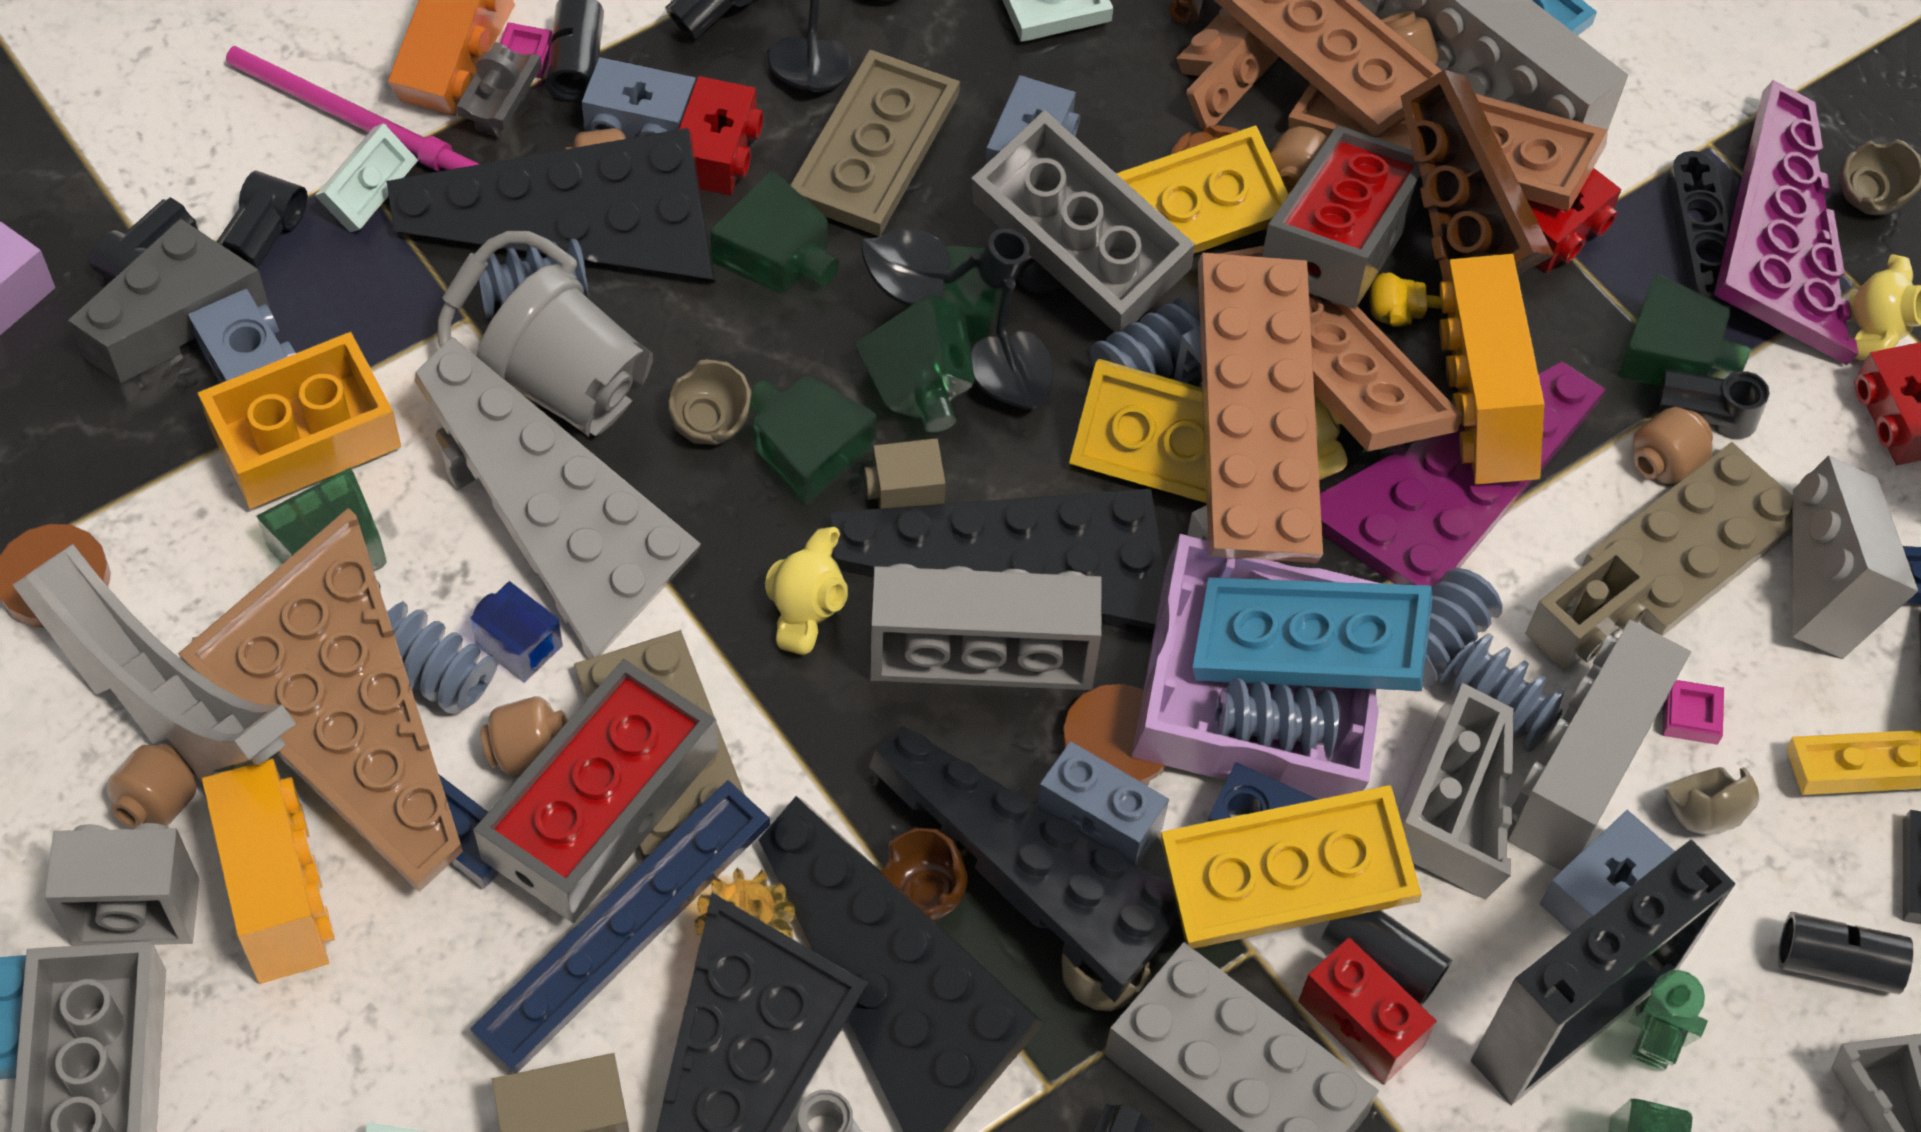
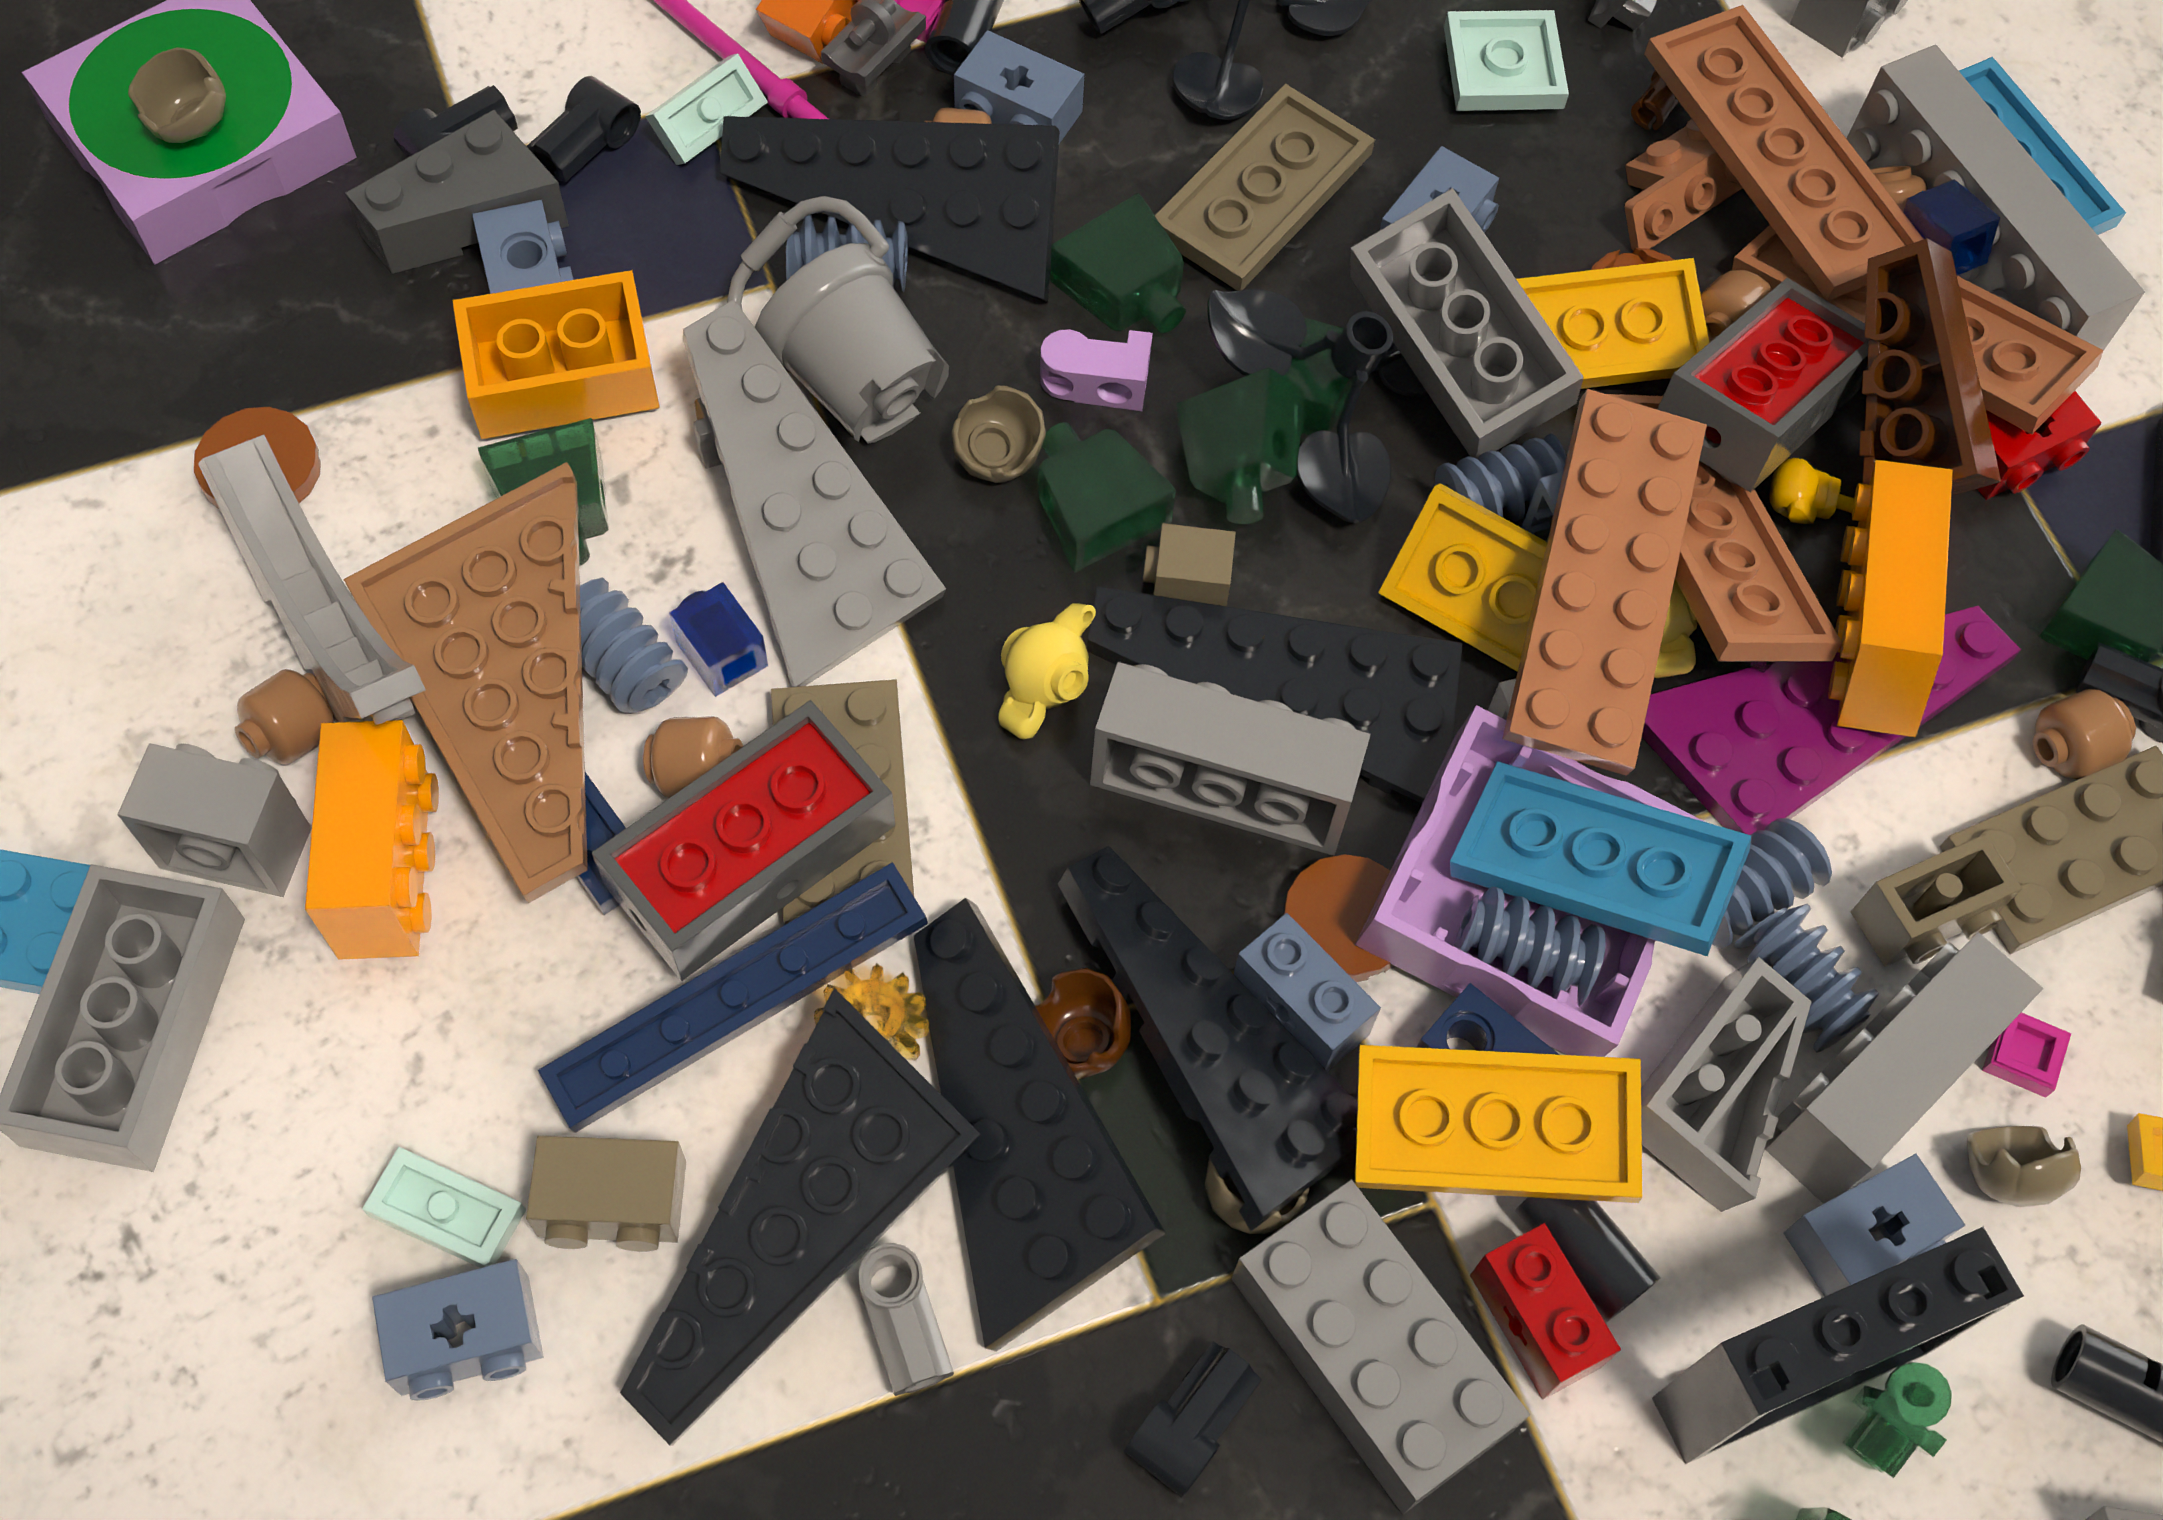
camera: 15 degrees right, 5 degrees up
red brick [679,76,764,196] -> none
none -> lavender leg [1040,329,1153,411]
none -> clear blue brick [1903,179,2000,276]

